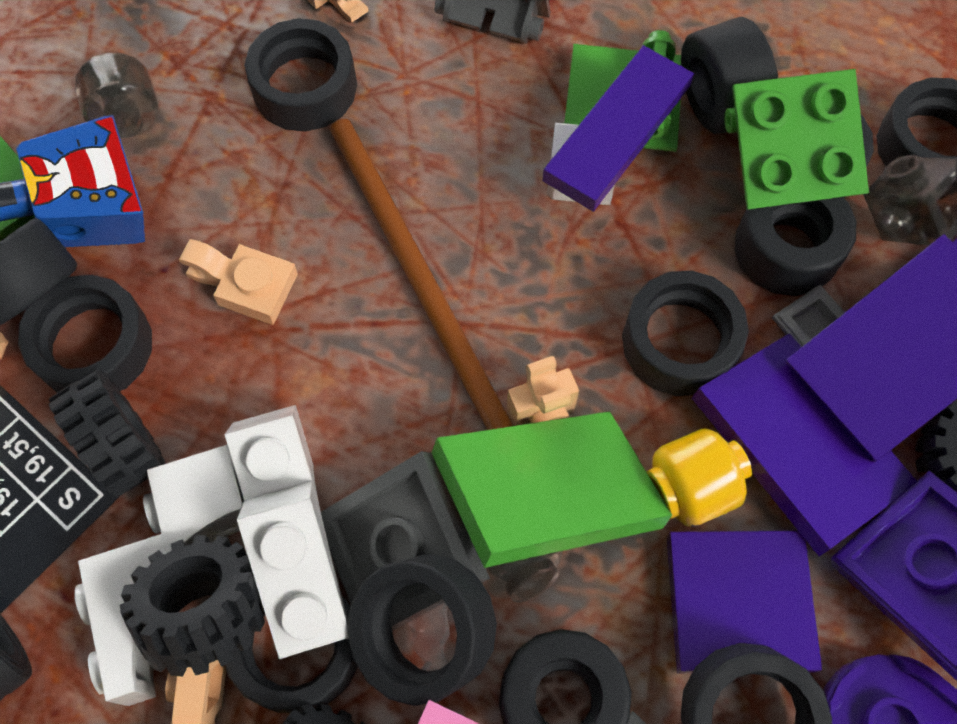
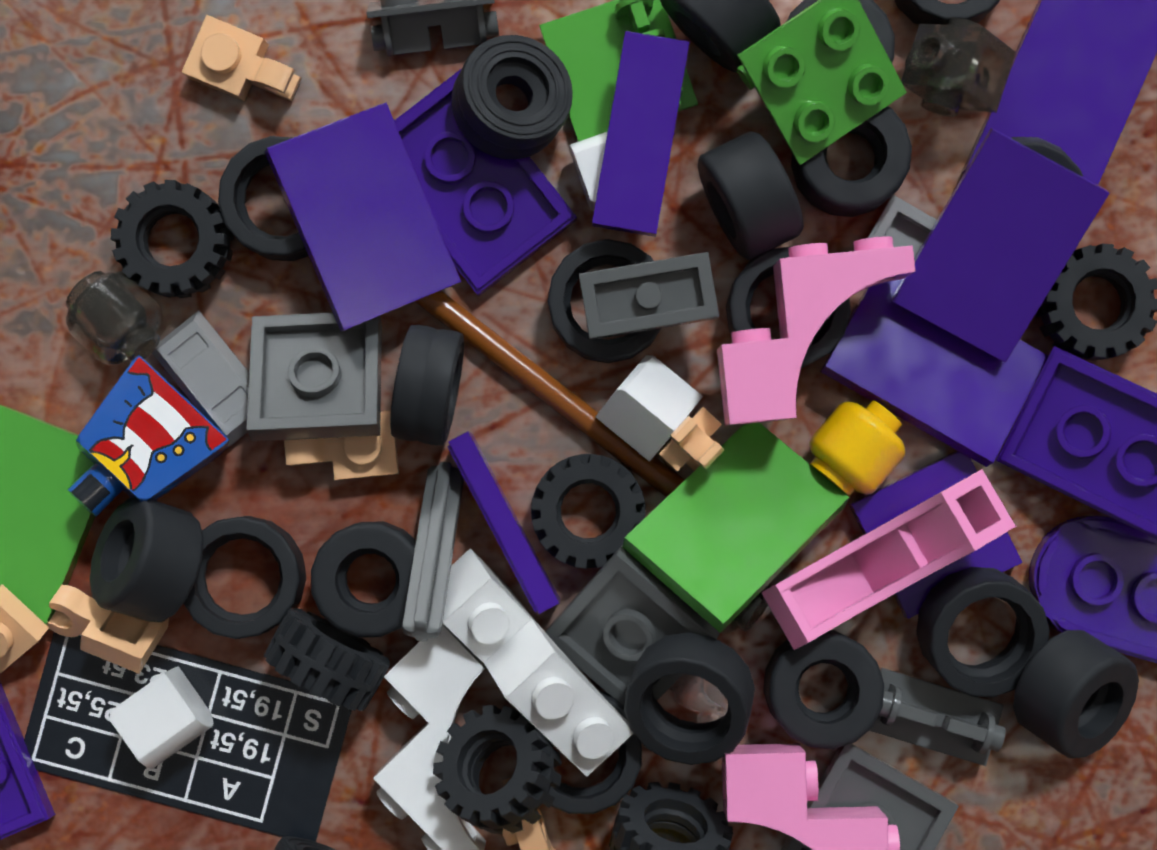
camera: 20 degrees left, 20 degrees up
none -> black tyre [110,180,234,298]
none -> light grey tile [150,310,249,447]
none -> plate [246,313,382,442]
none -> dark purple tile [264,102,461,331]
none -> black tyre [311,521,416,638]
none -> black tyre [390,325,464,446]
none -> dark purple tile [394,69,577,297]
none -> axle [402,462,464,641]
none -> dark purple tile [447,431,560,614]
none -> black tyre [452,35,573,159]
none -> black tyre [531,454,646,569]
none -> black tyre [547,239,662,363]
none -> dark grey plate [579,252,719,340]
none -> white piece [595,355,703,462]
none -> black tyre [697,131,804,260]
none -> bright pink arch [717,236,915,426]
none -> bright pink arch [761,469,1016,650]

